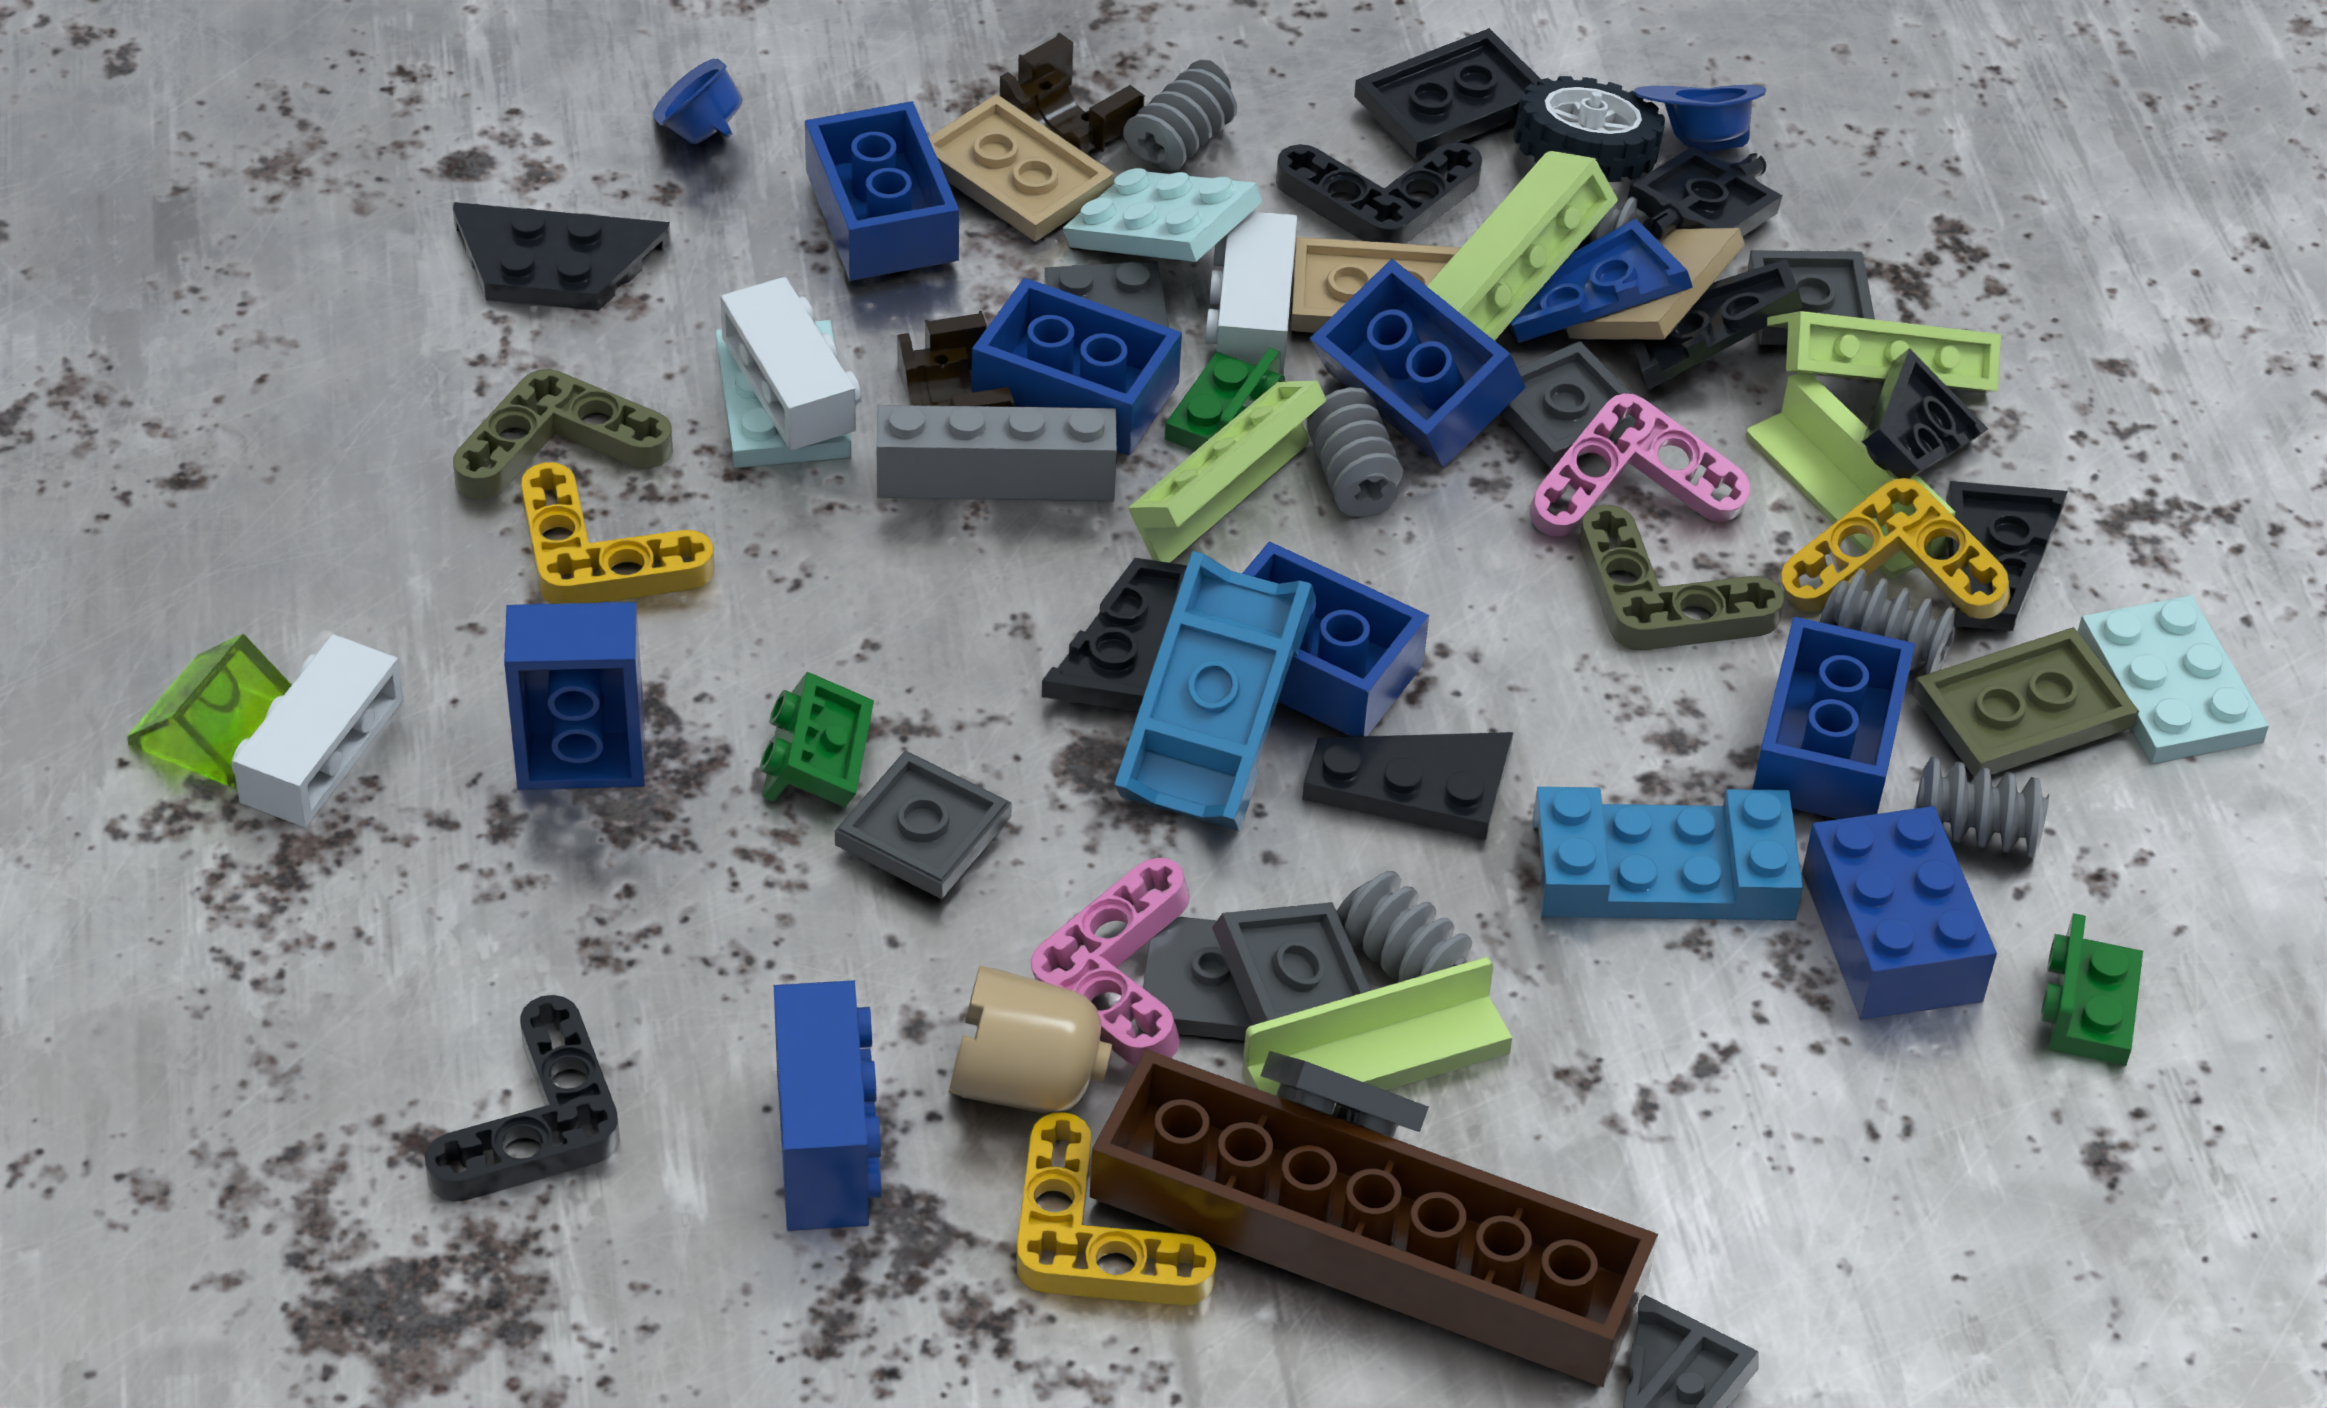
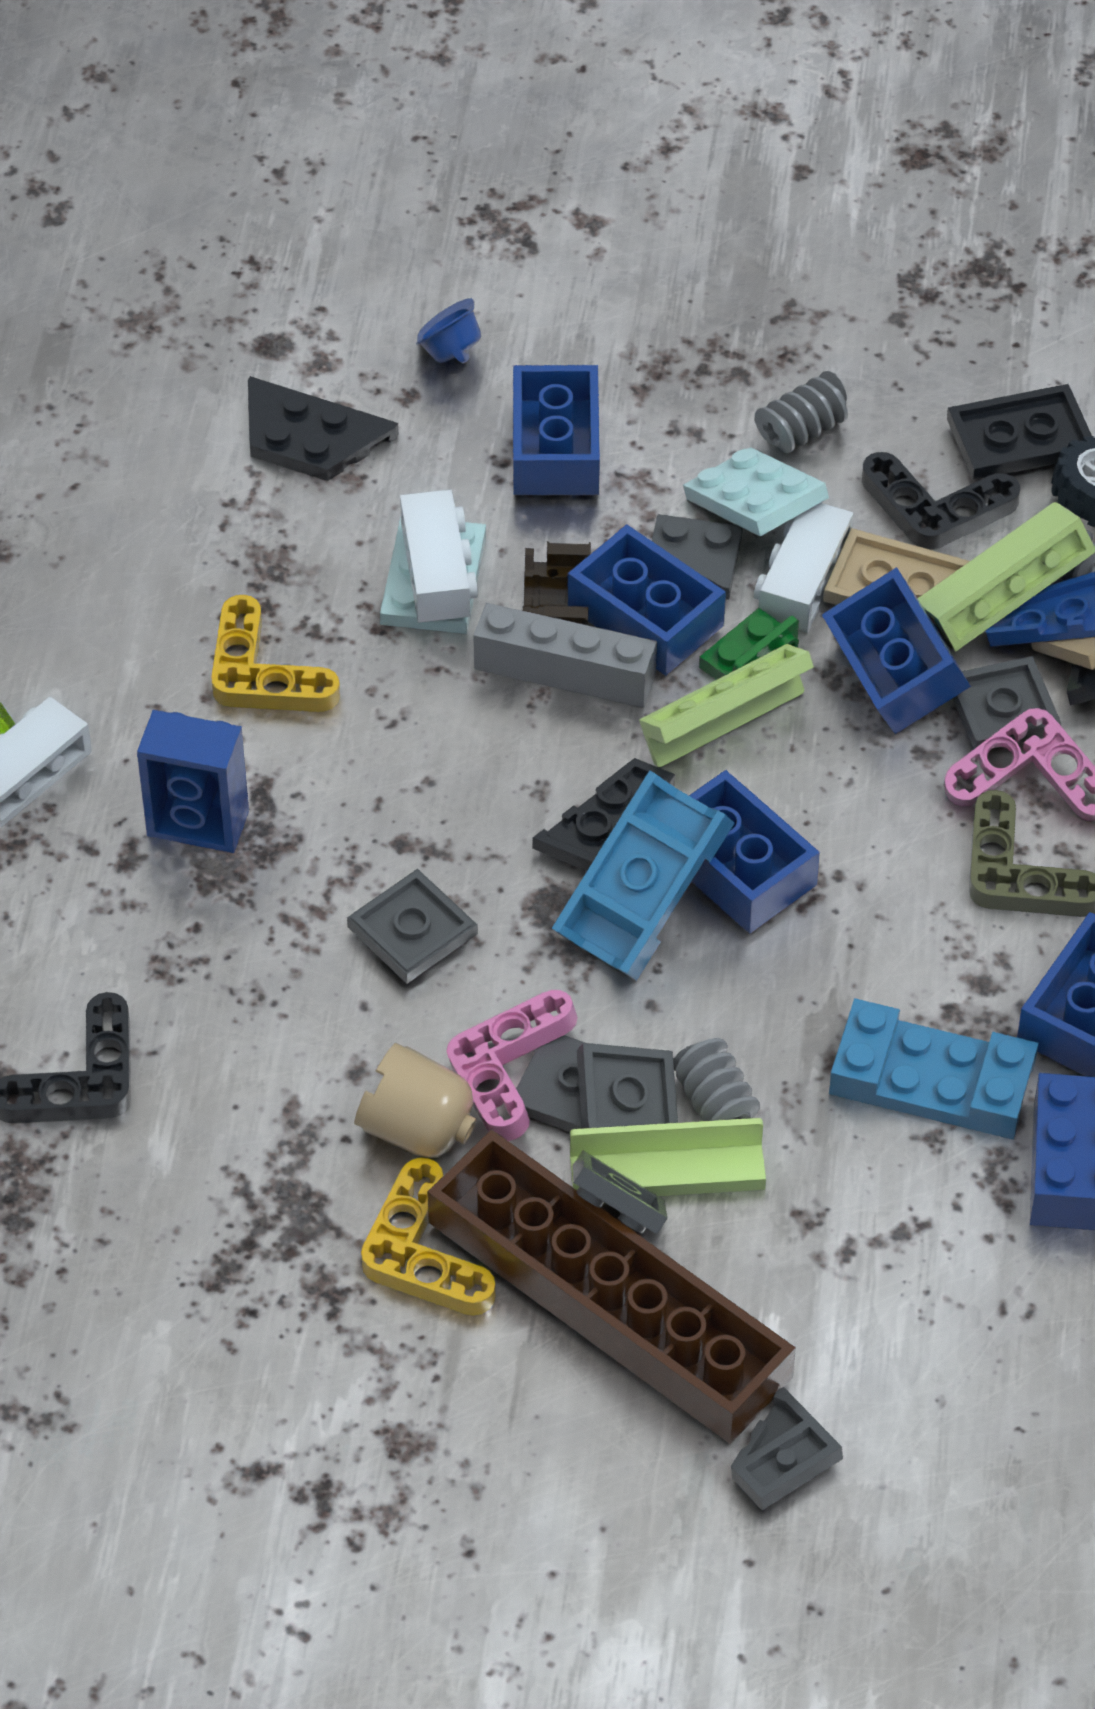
camera: 20 degrees right, 5 degrees up
olive beam [453,369,673,499] -> none
green bracket [759,671,874,808] -> none
blue brick [773,980,881,1231] -> none
tan plate [929,94,1114,242] -> none
dark brown piece [1000,32,1145,155] -> none
black wing [1302,732,1514,839] -> none
light grey piece [1306,387,1403,517] -> none

